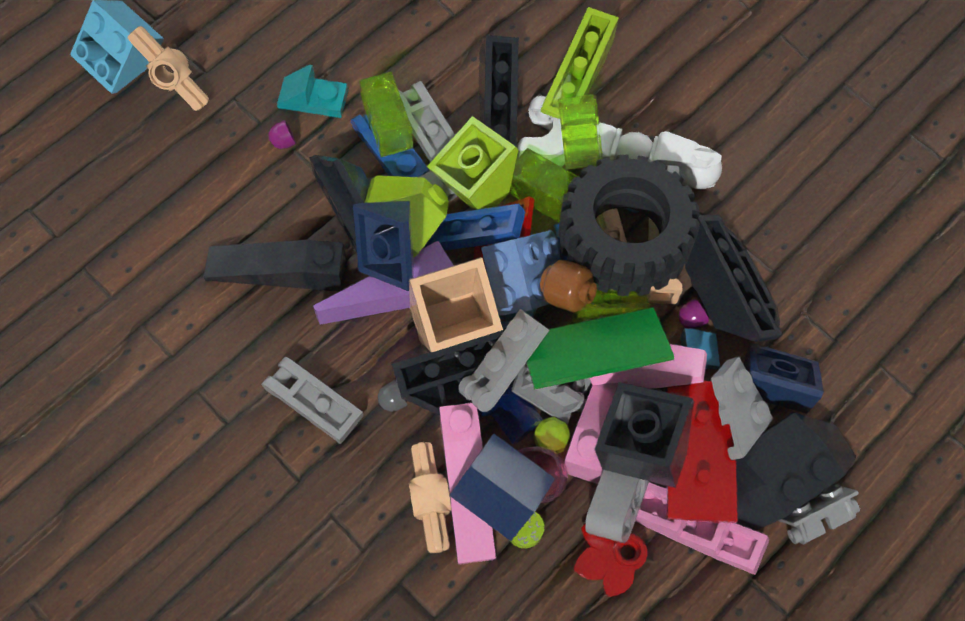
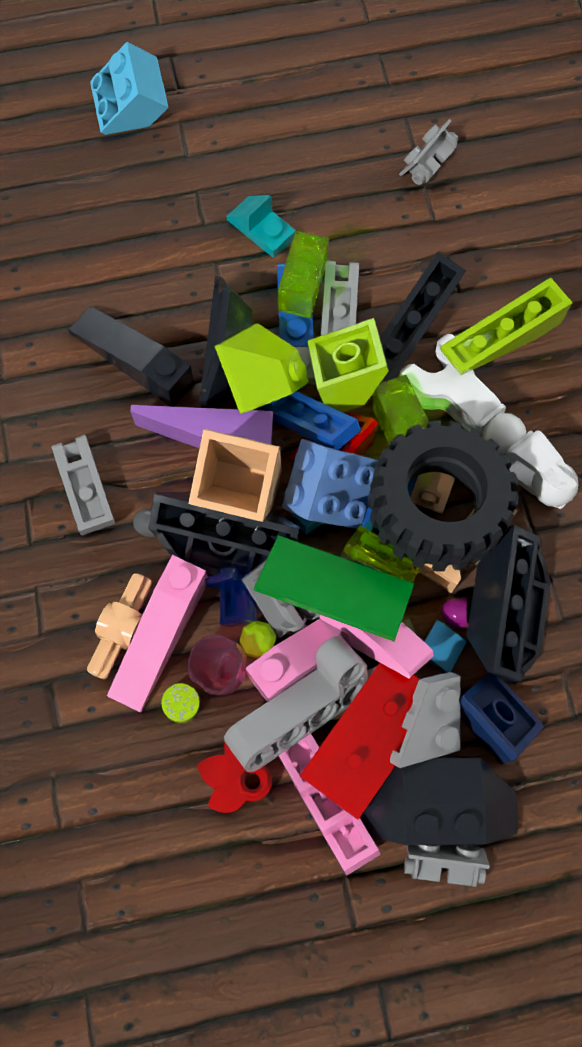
camera: 35 degrees right, 5 degrees up
light nougat axle [128,26,209,111] -> none
magenta hinge [268,120,296,149] -> none
dark blue slope [353,201,414,291] -> none
dark blue slope [449,434,555,541] -> none
light grey plate [459,309,549,412] -> none
dark orange head [540,260,597,312] -> none
clear neon green brick [558,94,603,170] -> none
black slope [594,382,694,488] -> none

